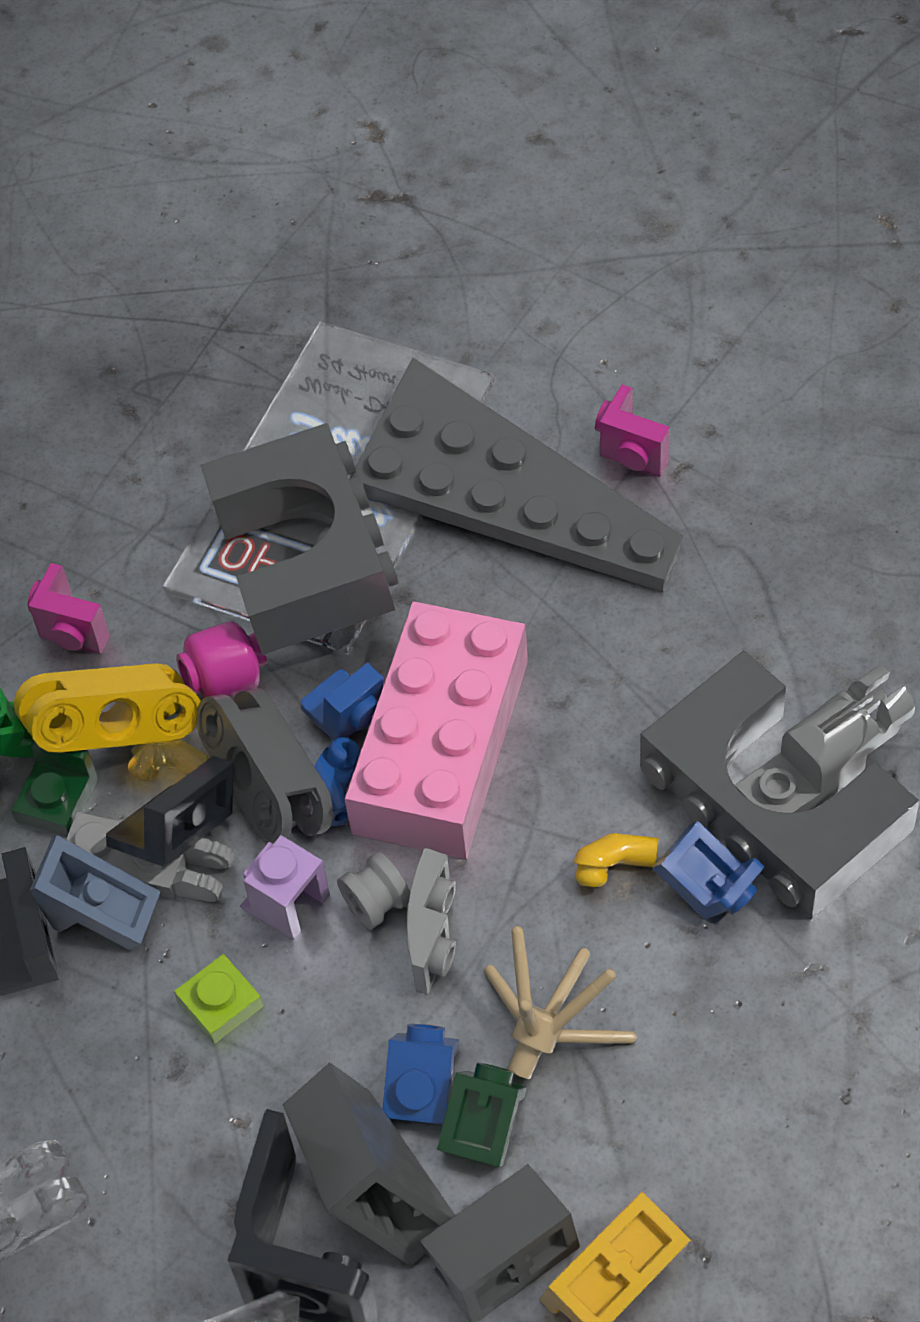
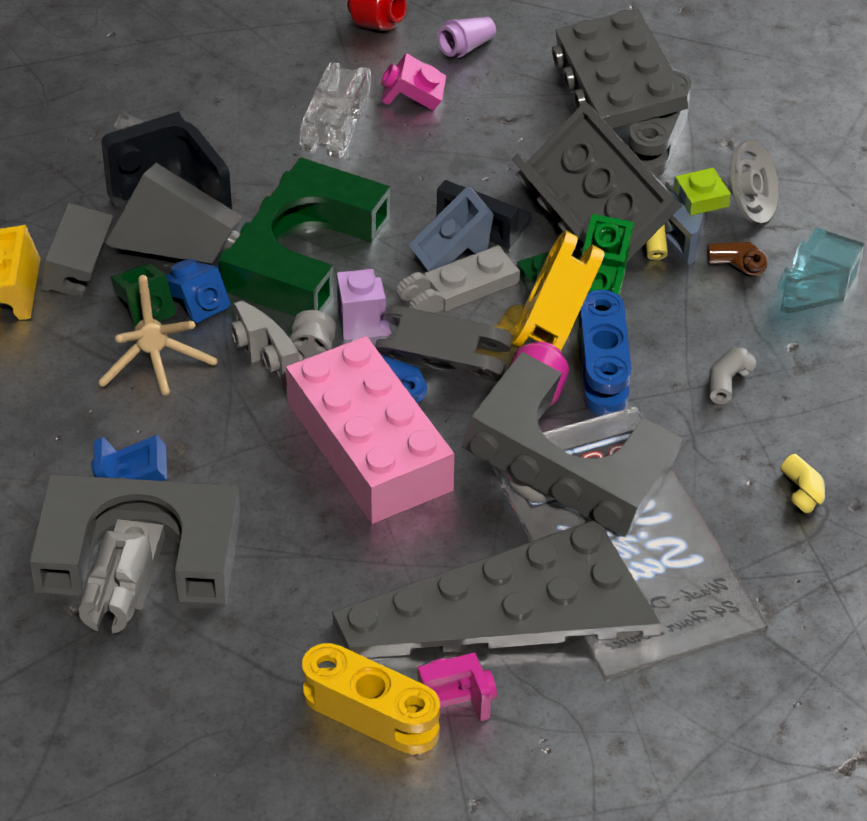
camera: 130 degrees right, 10 degrees down
dark pink bracket [27,563,110,654] -> none
black panel [106,756,233,867] -> none
lime plate [174,954,264,1045] -> none
blue bracket [301,662,384,740] -> none
yellow arm [573,833,659,887] -> none
none -> dark green arch [218,157,390,317]
none -> yellow piece [302,643,440,755]
none -> blue piece [578,290,632,416]
none -> light grey arm [710,347,756,404]
none -> light yellow arm [780,454,825,514]

